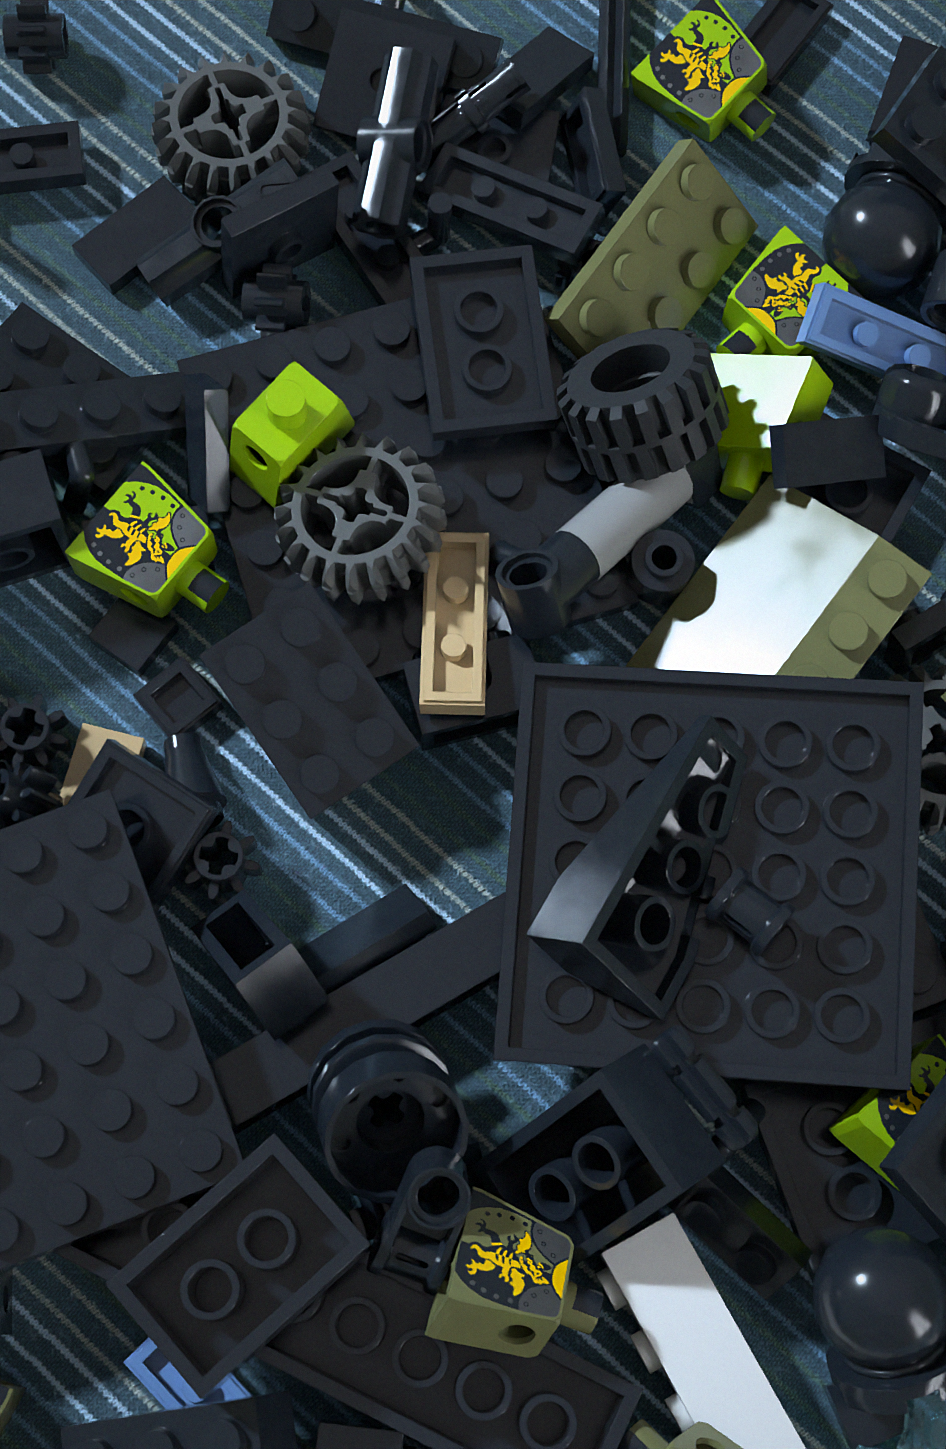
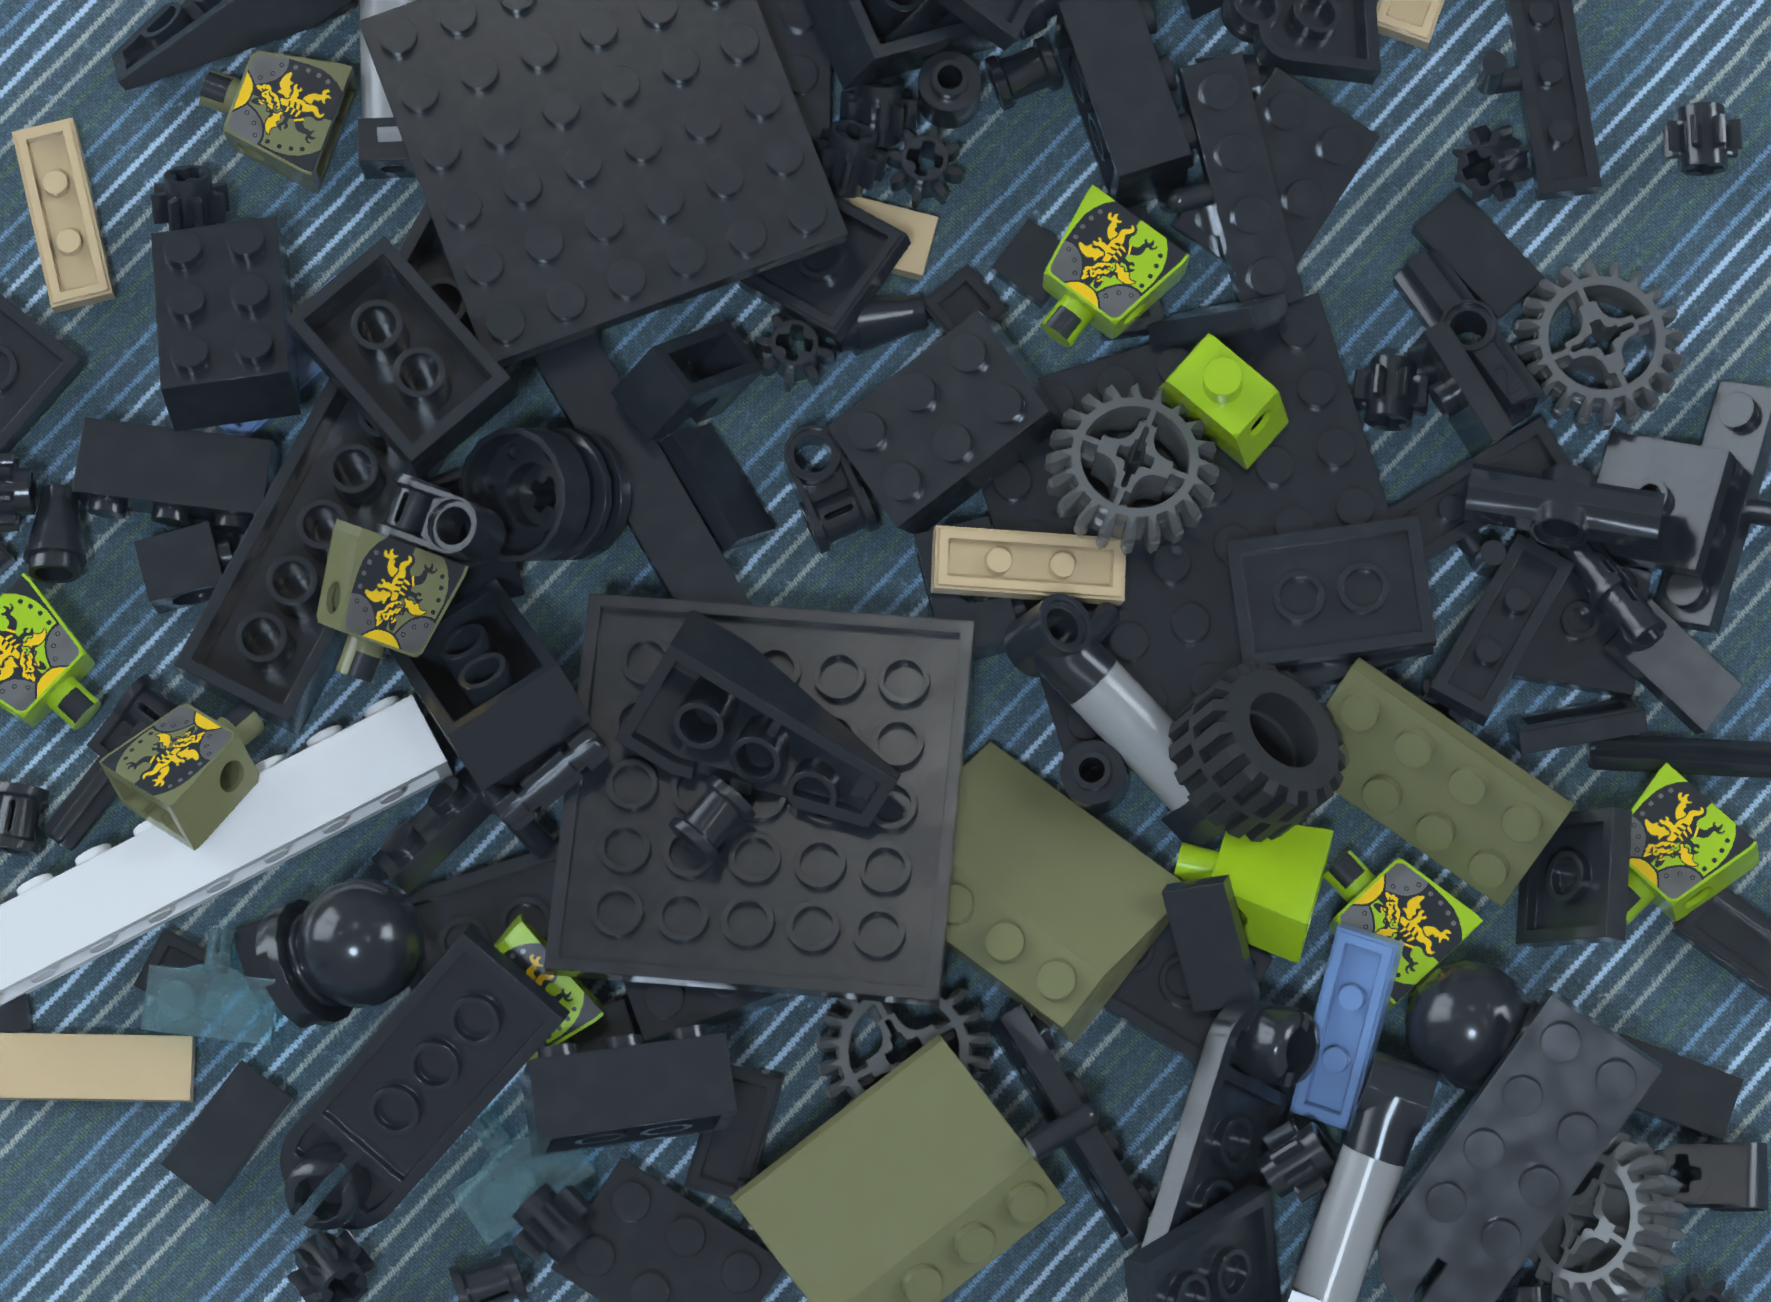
camera: 95 degrees right, 5 degrees up
none -> black piece [784,425,879,554]
none -> black gear [1452,124,1533,202]
none -> black plate [1516,807,1632,948]

